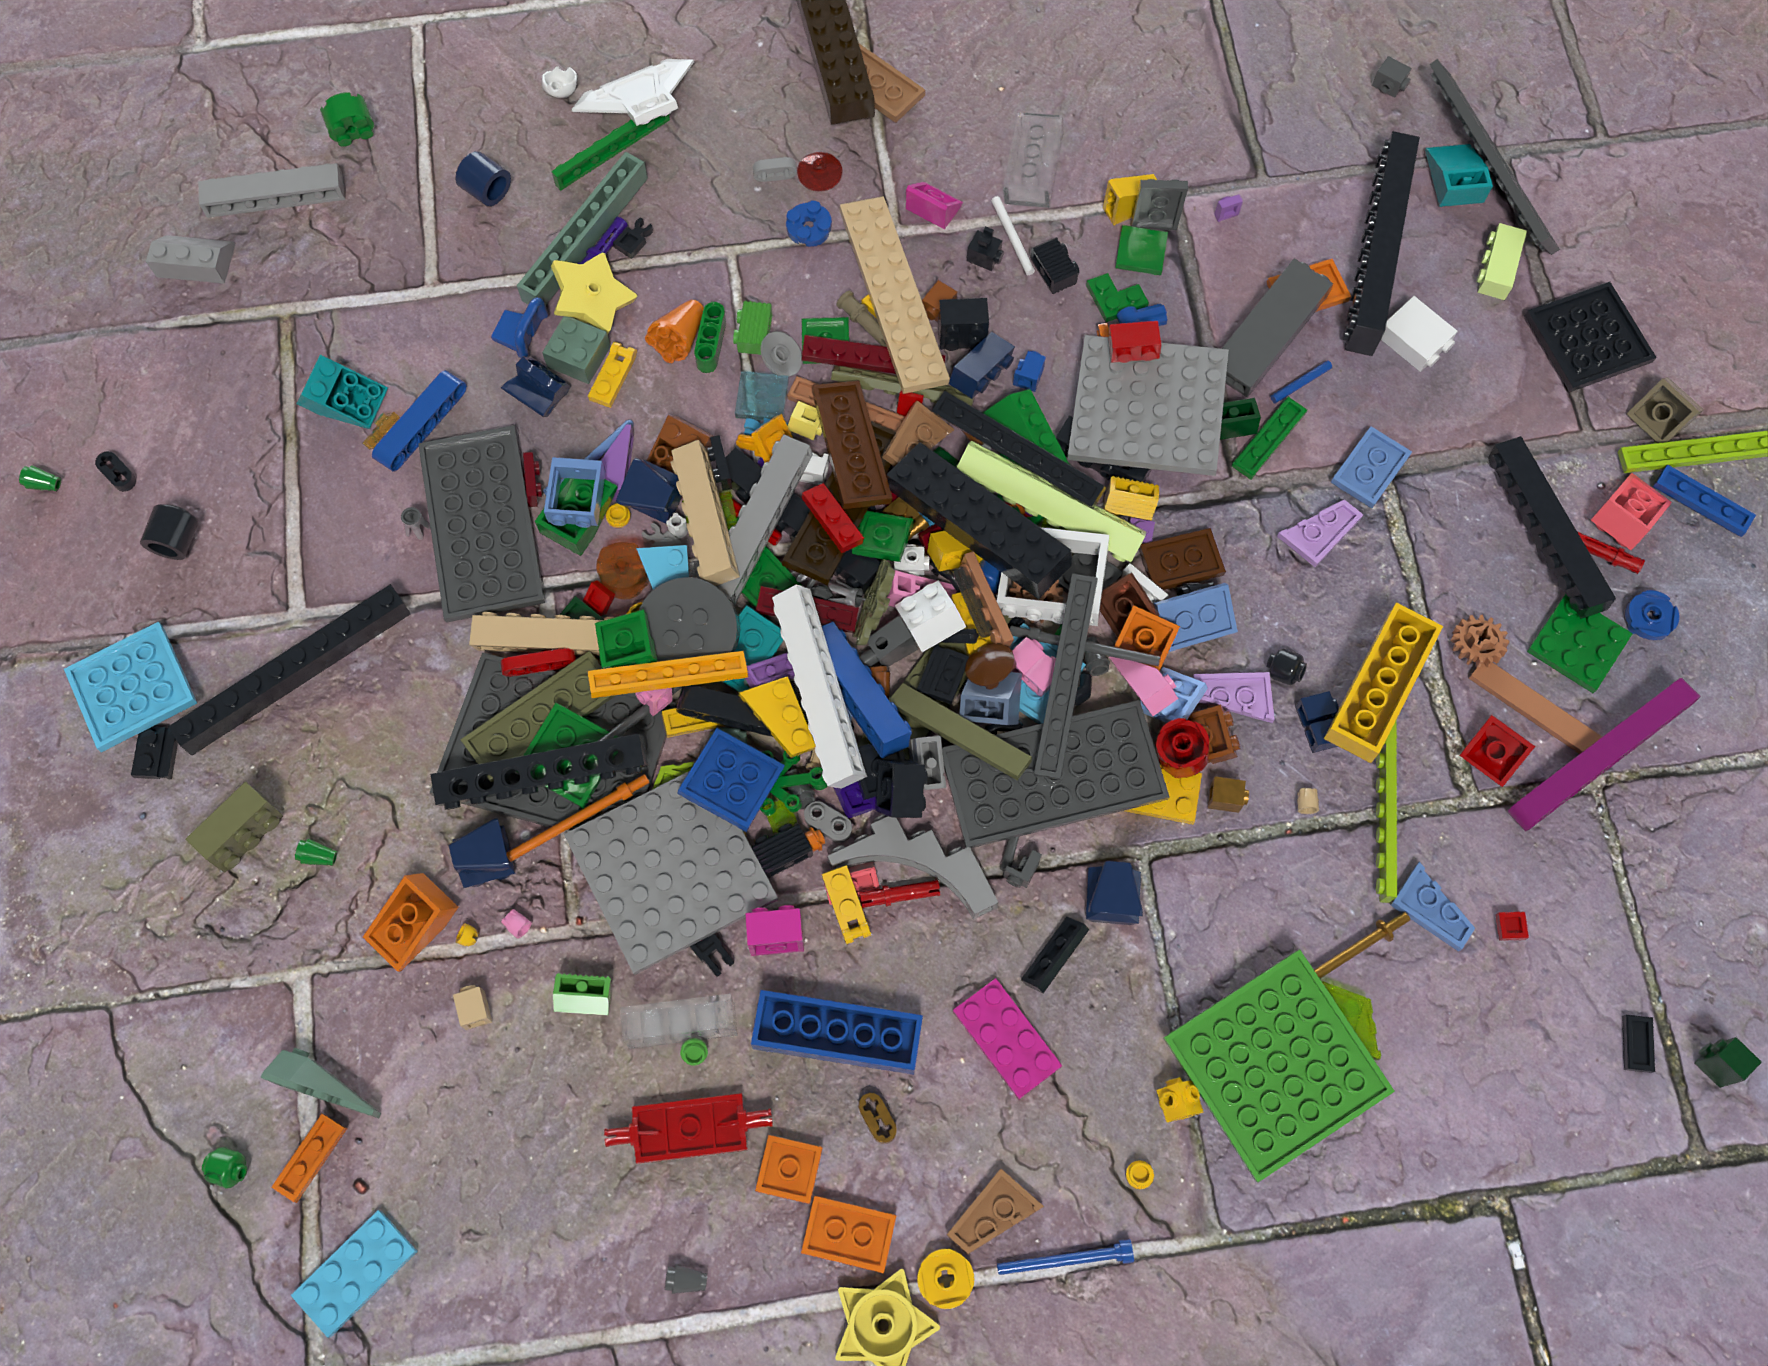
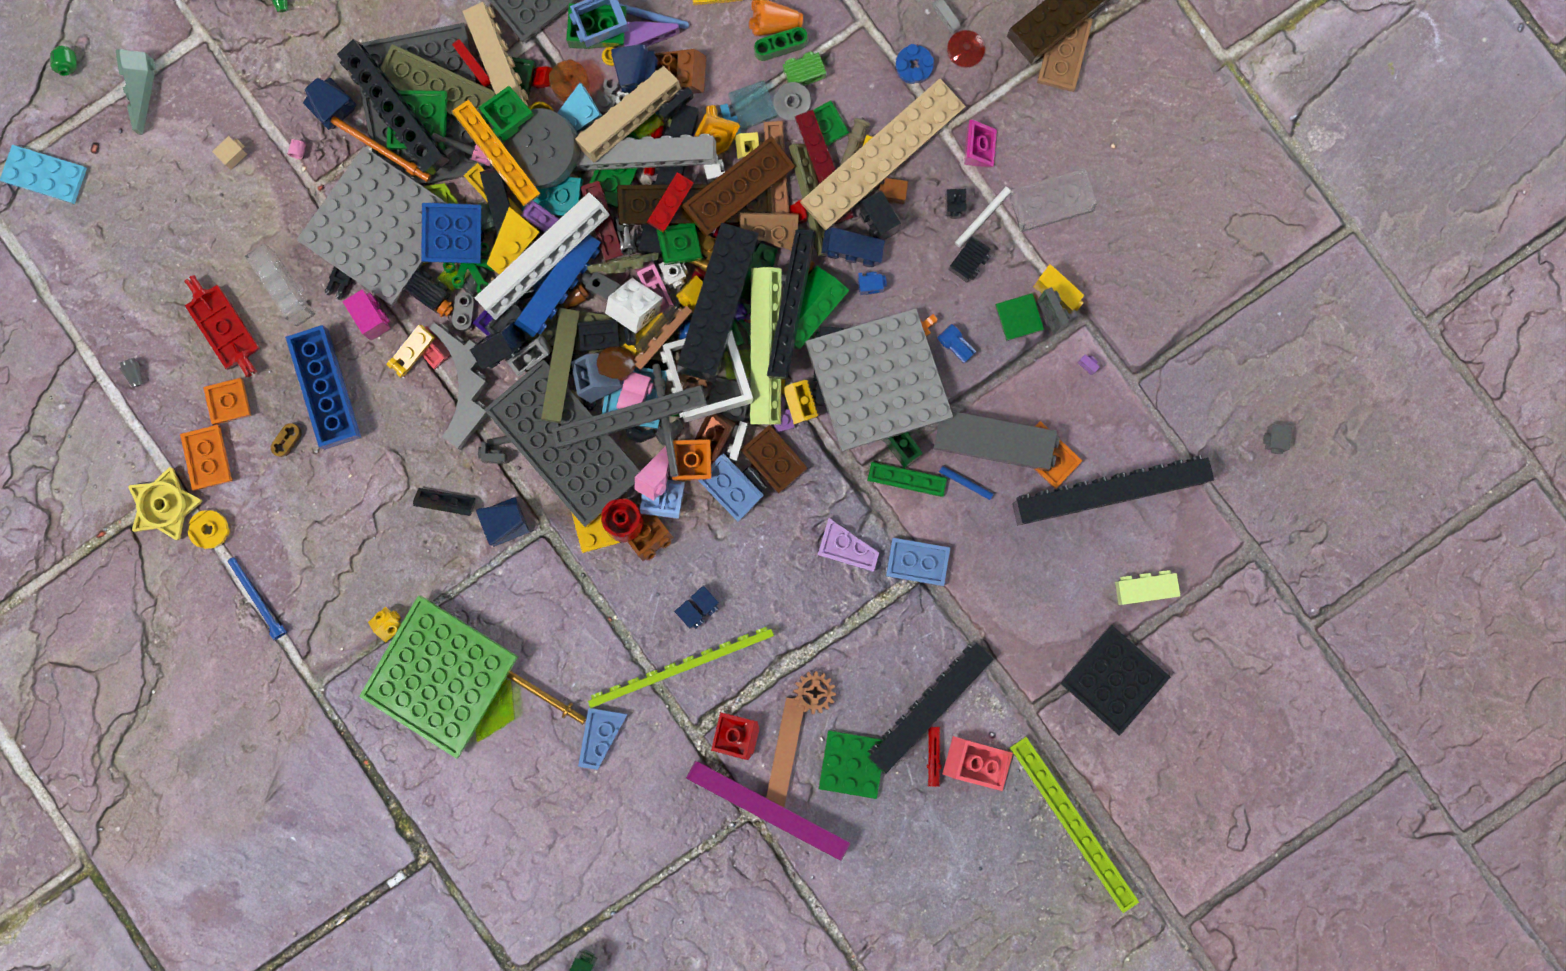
camera: 65 degrees right, 15 degrees up
orange plate [271,1114,347,1203] -> none
orange slope [363,873,459,972] -> none
yellow hinge [455,923,478,946] -> none
bright green brick [553,973,611,1015] -> none
bright green plate [680,1038,708,1066] -> none
red pin [859,879,940,909] -> none
medium nougat wing [947,1169,1044,1254] -> none
dark pink plate [953,978,1062,1100] -> none
green plate [1086,273,1149,323] -> none
red brick [1108,321,1162,363] -> none
yellow plate [1126,1160,1154,1189] -> none
lavender wing [1192,672,1275,723] -> none
pearl gold brick [1208,776,1249,813] -> none
black head [1267,648,1307,685] -> none
tan hose [1297,788,1319,814] -> none
yellow brick [1324,602,1443,763] -> none
white brick [1381,296,1458,372] -> none
teal slope [1425,144,1493,207] -> none
dark grey plate [1429,59,1560,255] -> none
red plate [1495,912,1529,941] -> none
black tile [1622,1015,1655,1073] -> none
blue plate [1625,590,1680,640] -> none
dark tan slope [1627,377,1704,443] -> none
blue plate [1653,465,1756,537] -> none

